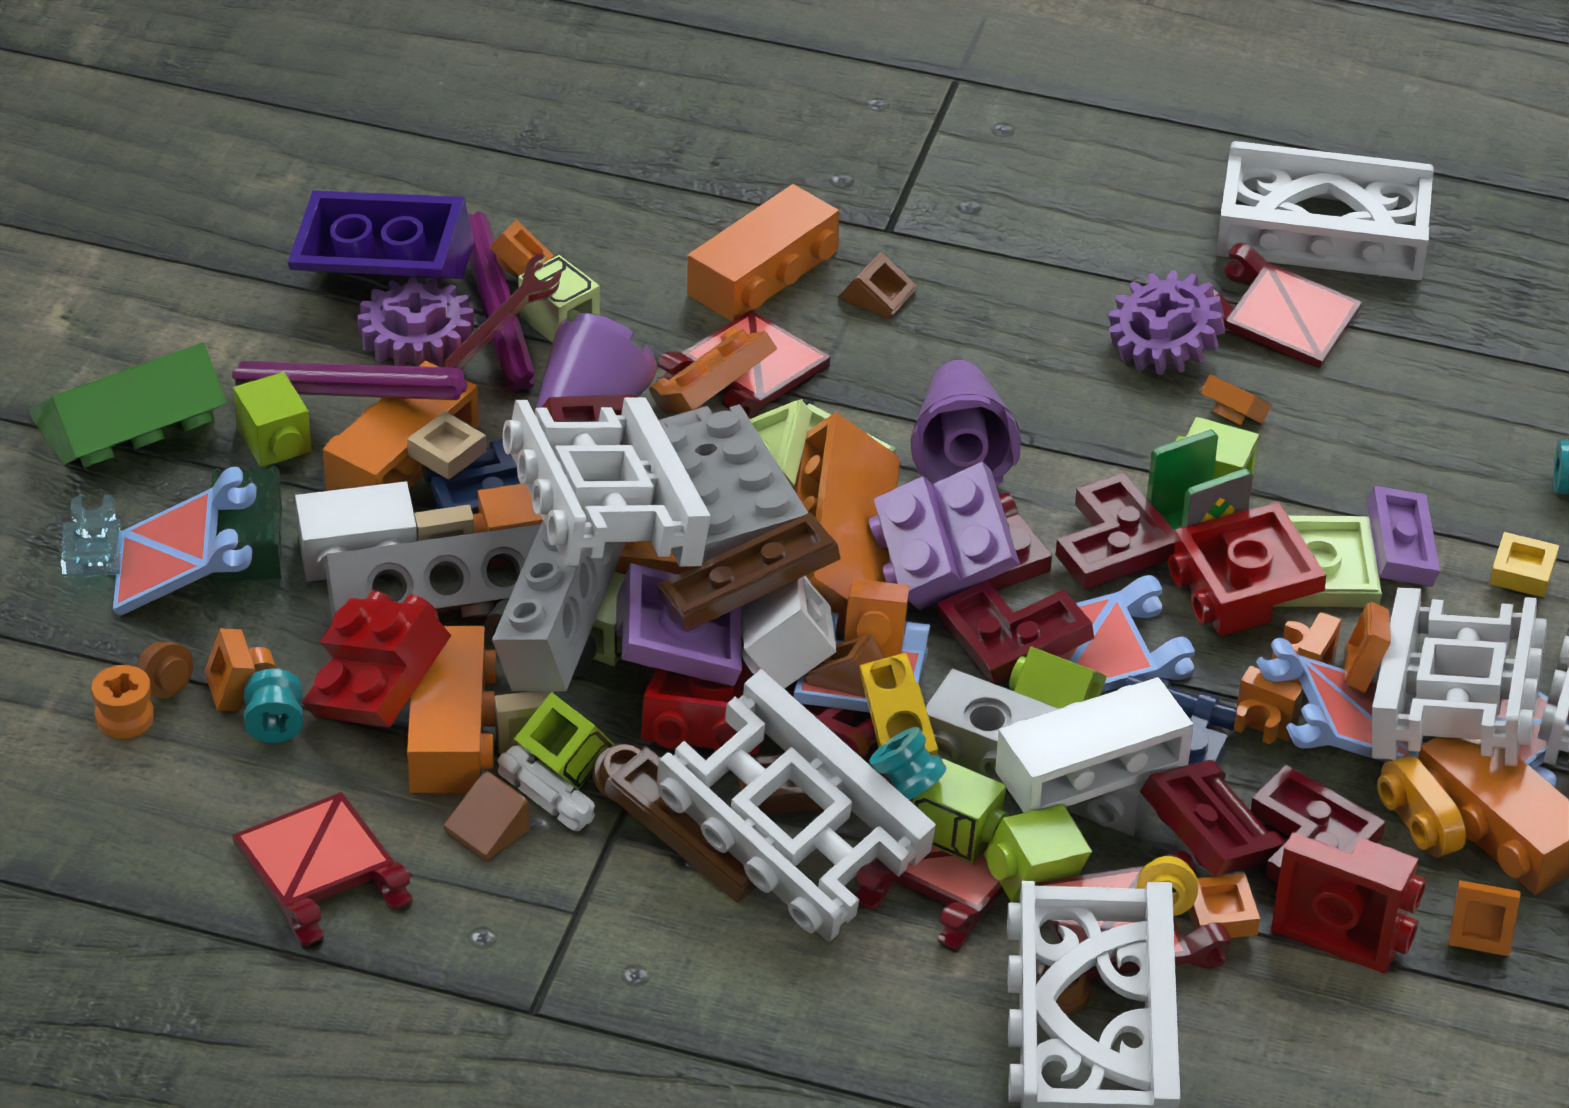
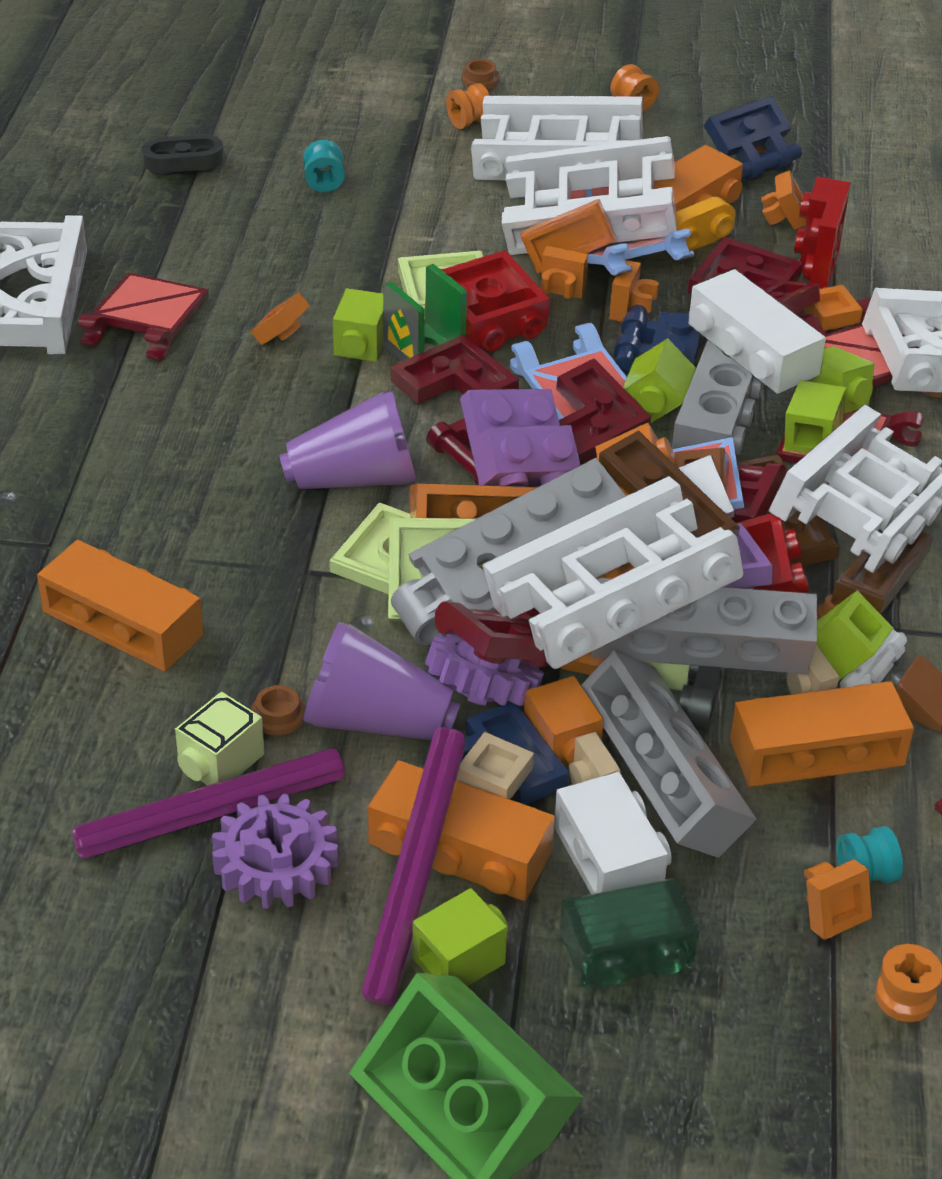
camera: 100 degrees left, 0 degrees up
clear light blue plate [61,495,122,577] -> none
flag [113,467,257,617] -> none
dark orange plate [136,641,194,699] -> none
dark purple slope [288,190,474,279] -> none
red plate [301,590,452,727] -> none
dark red flag [443,253,562,369] -> none
orange plate [489,219,554,277] -> none
orange plate [649,326,778,414] -> none
flag [657,310,831,419] -> none
dark orange slope [839,251,918,319] -> none
yellow leg [859,653,938,777] -> none
teal wheel [869,727,947,800] -> none
medium lavender gear [1108,270,1225,375] -> none
yellow plate [1136,856,1199,916] -> none
medium lavender plate [1367,485,1440,587] -> none
yellow plate [1489,532,1559,598] -> none

